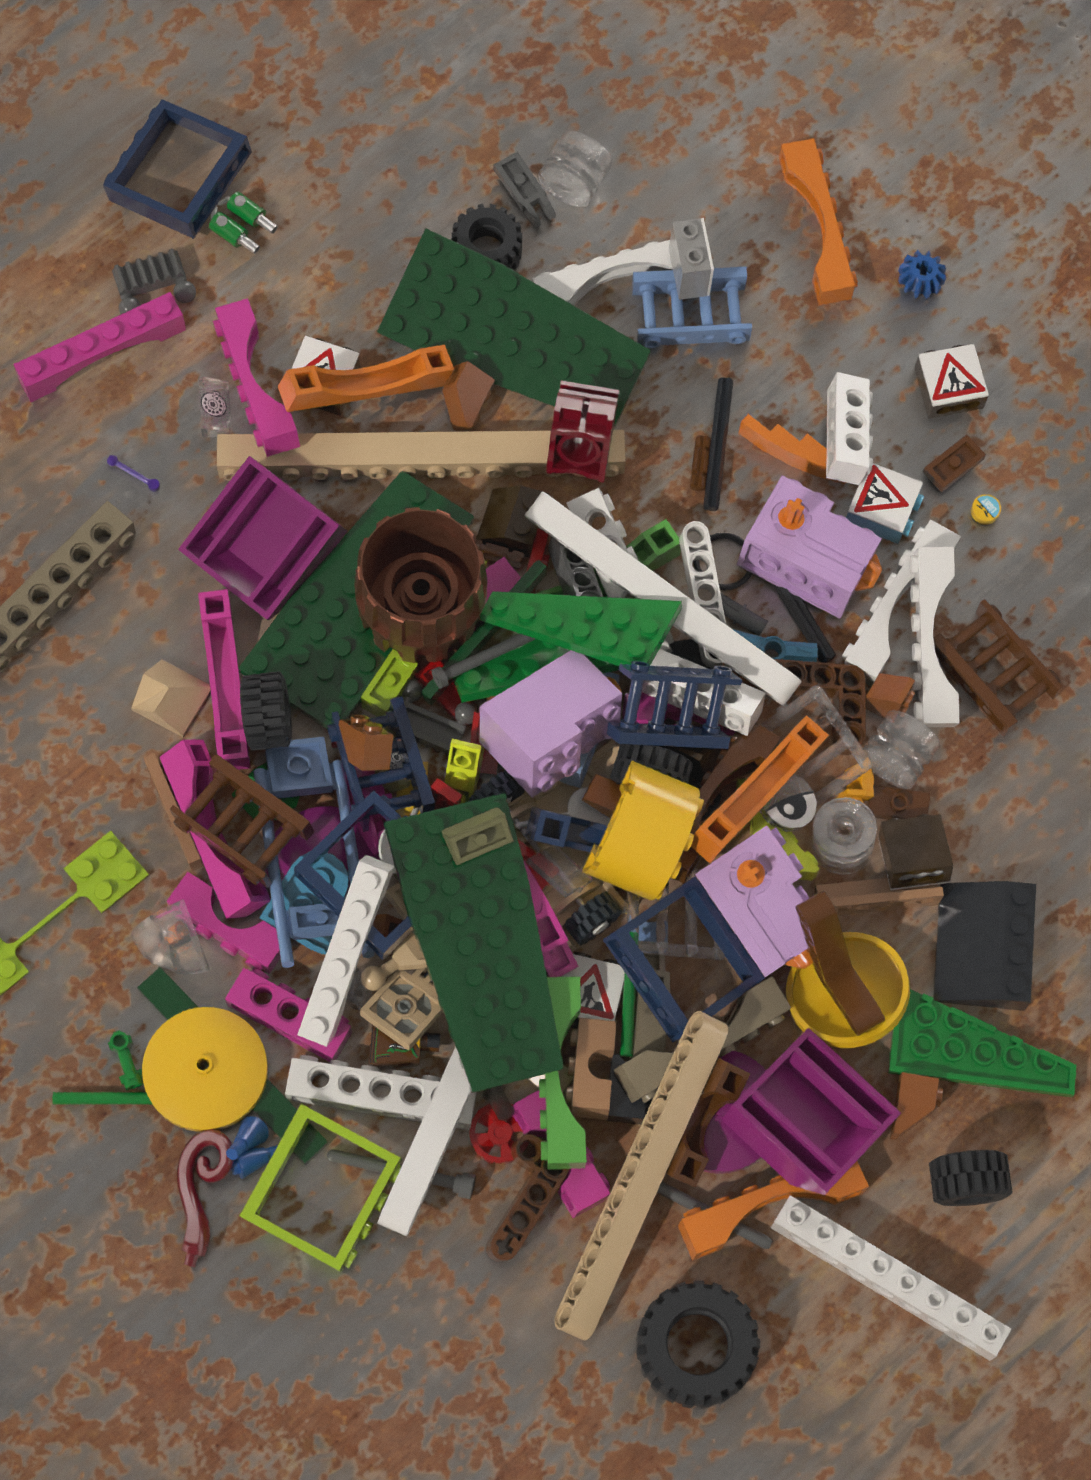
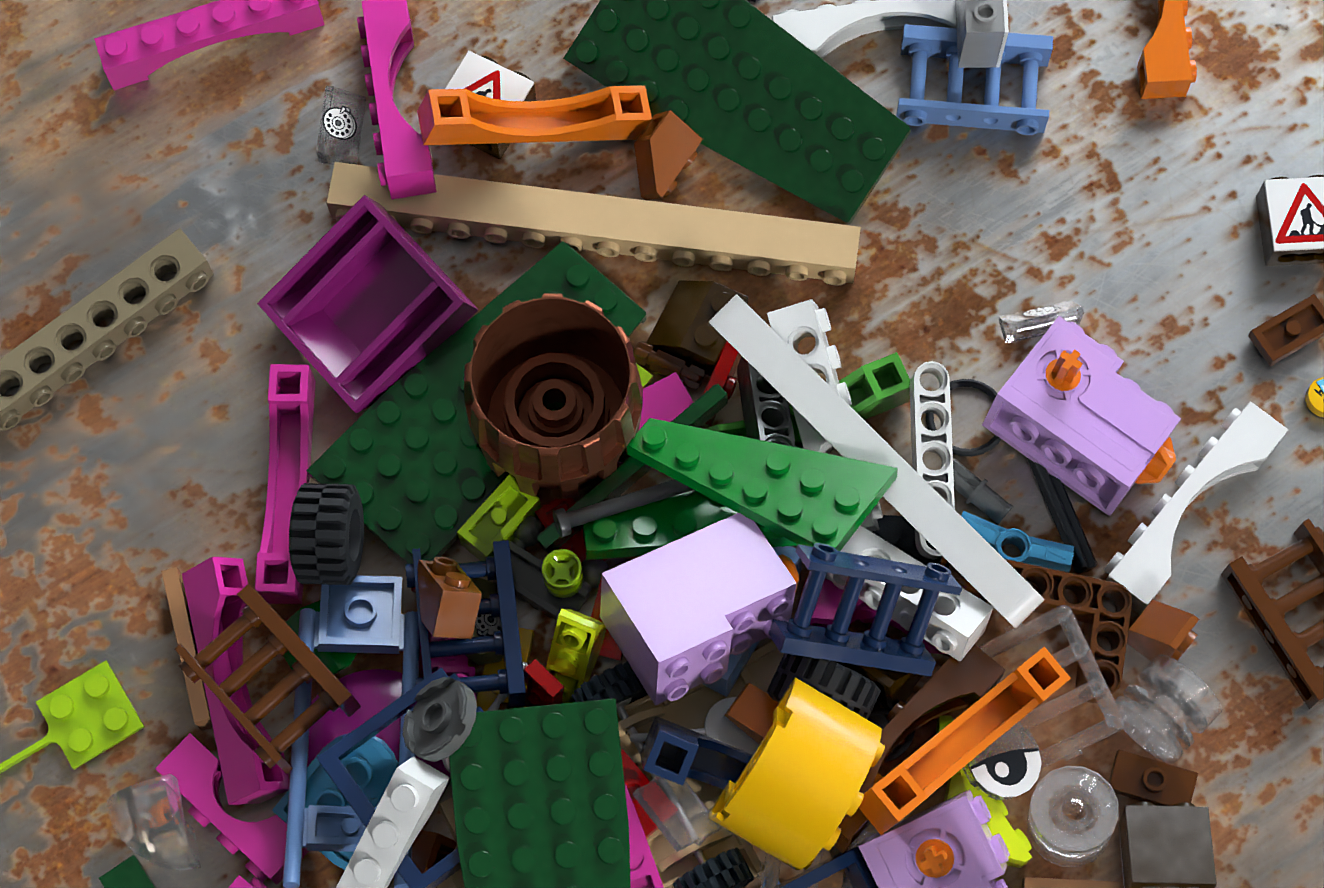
camera: 15 degrees right, 0 degrees up
dark purple hinge [107,455,160,492] -> none
tan slope [131,659,211,737] -> none
olive slope [442,808,513,865] -> none
dark red piece [546,380,619,483] -> none
reddish brown axle [690,435,711,491] -> none
black axle [703,377,733,511] -> none
orange slope [739,414,847,484] -> none
white brick [826,372,873,485] -> none
light orange bracket [833,761,874,808] -> none
piece [846,463,924,544] -> none
blue gear [898,250,946,299] -> none
white arch [909,547,959,727] -> none
none -> dark grey tile [402,677,477,762]
none -> lime wheel [542,549,583,598]
none -> clear slope [999,301,1084,343]

